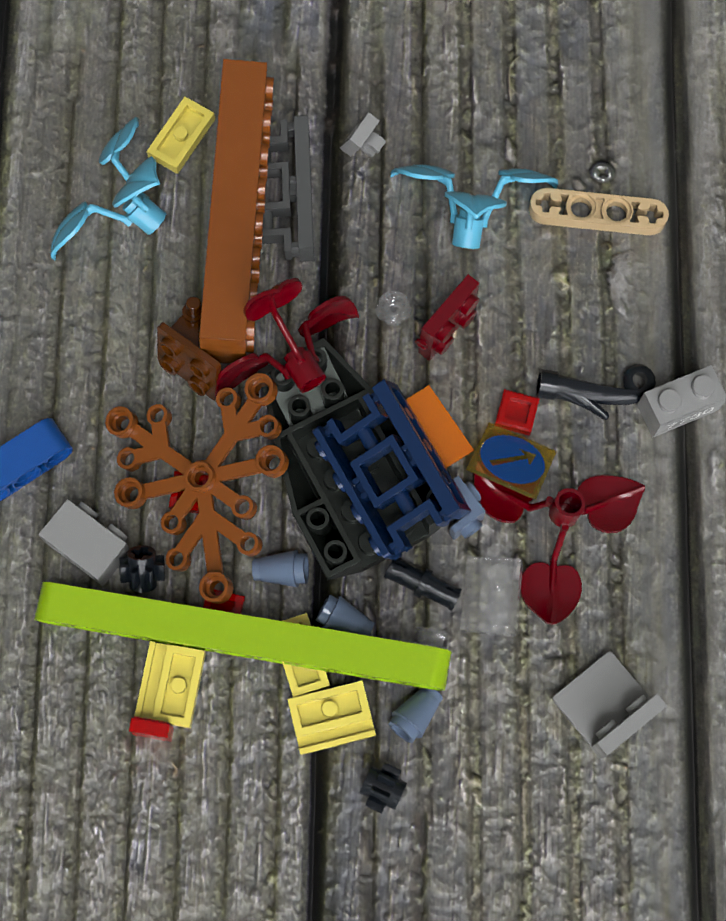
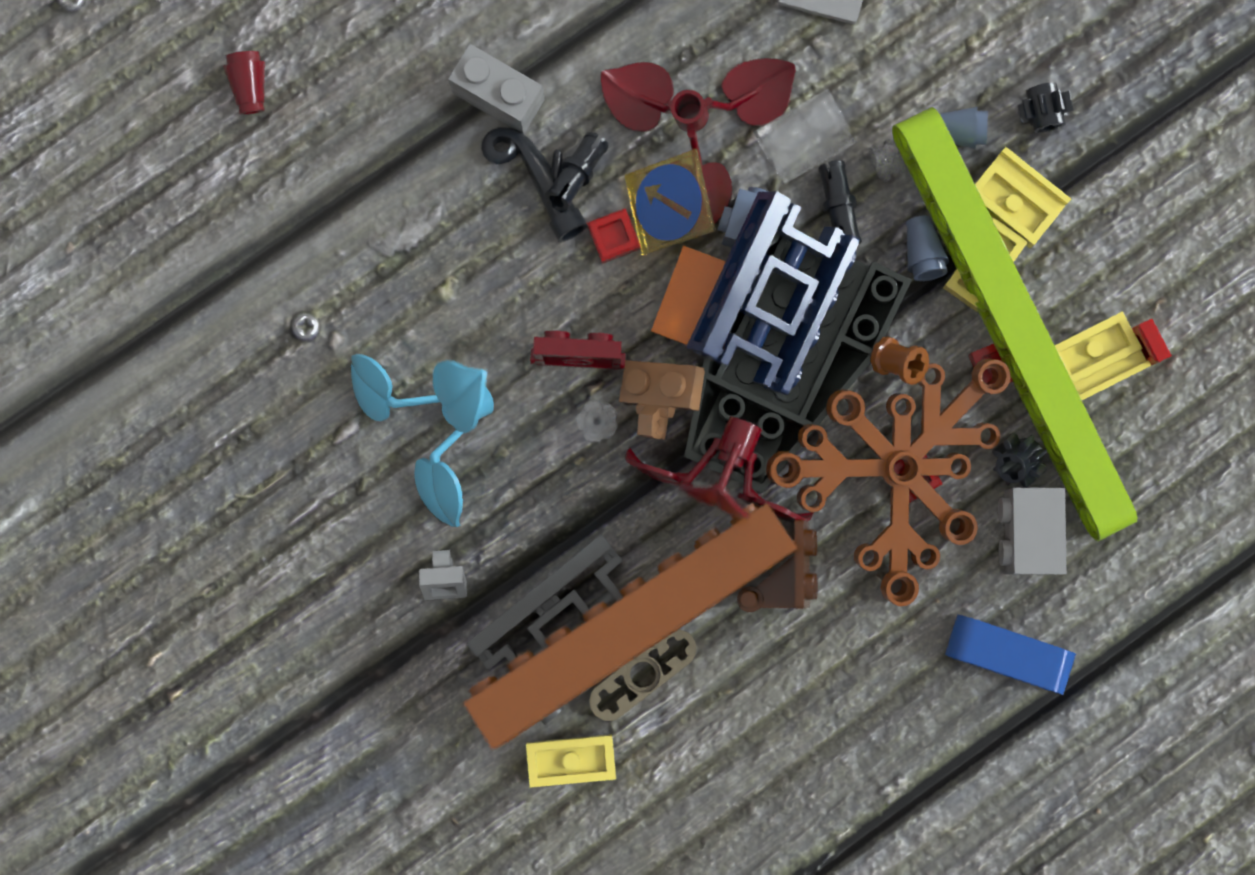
camera: 130 degrees left, 10 degrees up
medium azure plant [51,117,166,261] -> none
sand blue cone [252,550,309,587] -> none
tan beam [529,188,669,235] -> none
none -> black pin [545,132,609,211]
none -> dark tan beam [589,629,696,721]
none -> medium nougat hinge [619,360,705,440]
none -> dark orange bush [870,336,929,385]

